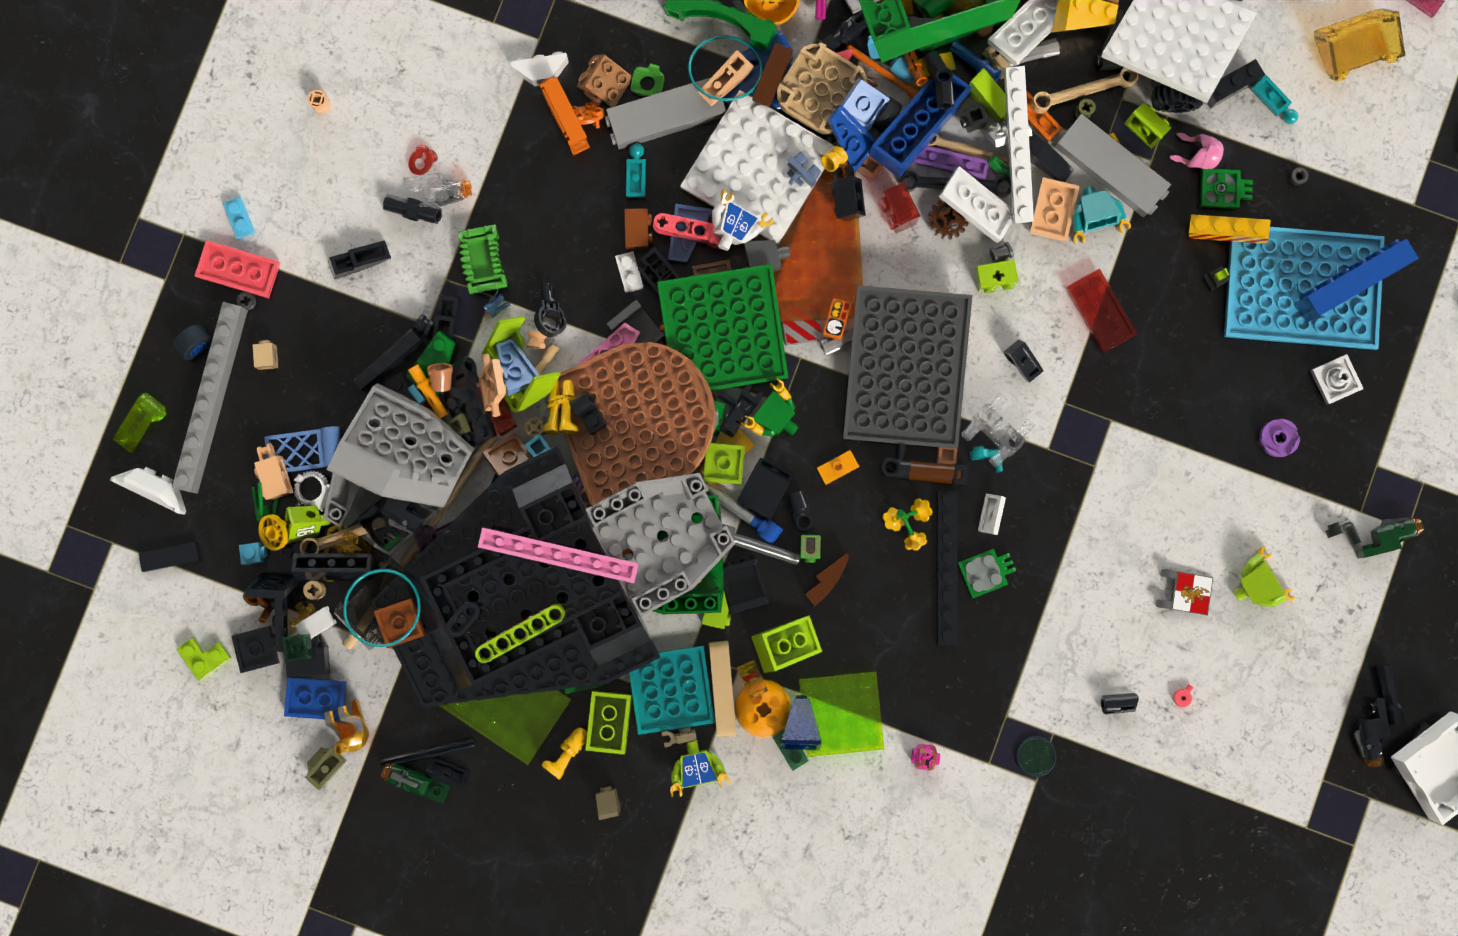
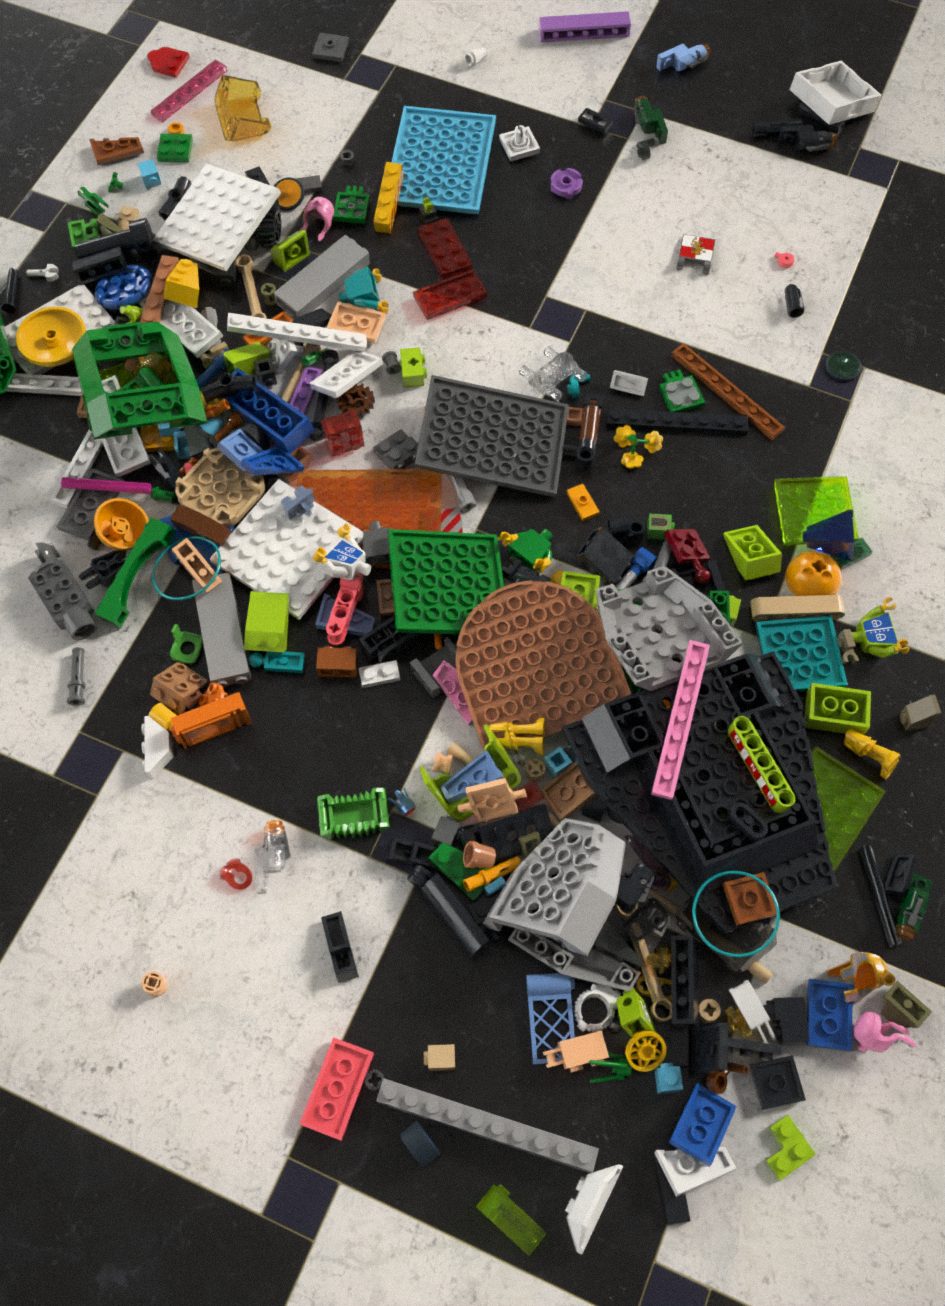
camera: 85 degrees left, 20 degrees down
medium azure plate [223,197,256,240] -> none
clear green piece [282,634,313,662] -> none
black piece [383,194,442,224] -> none
black pin [534,283,567,337] -> none
black plate [569,391,608,435] -> none
clear yellow tile [737,660,768,699] -> none
reddish brown slope [805,553,849,606] -> none
yellow wheel [821,146,848,172] -> none
tile [823,298,852,340] -> none
black hinge [832,164,866,221] -> none
dark pink head [911,744,940,771] -> none
black plate [1003,340,1044,383] -> none
lime torso [1234,547,1295,607] -> none
teal plate [1250,75,1299,124] -> none
blue brick [1295,239,1419,322] -> none
none -> yellow brick [148,703,177,732]
none -> green pin [151,487,176,503]
none -> pearl dark grey slope [184,425,218,460]
none -> lime slope [244,591,289,652]
none -> light orange wheel [274,177,305,211]
none -> dark grey tile [295,175,322,193]
none -> dark grey plate [373,429,418,475]
none -> clear red plate [418,218,473,279]
none -> dark grey brick [432,816,460,847]
none -> black piece [578,107,613,134]
none -> white wing [655,1147,736,1197]
none -> dark red plate [664,529,710,584]
none -> blue plate [669,1083,737,1167]
none -> dark orange tile [671,343,785,440]
none -> bright pink hair [854,1011,916,1053]

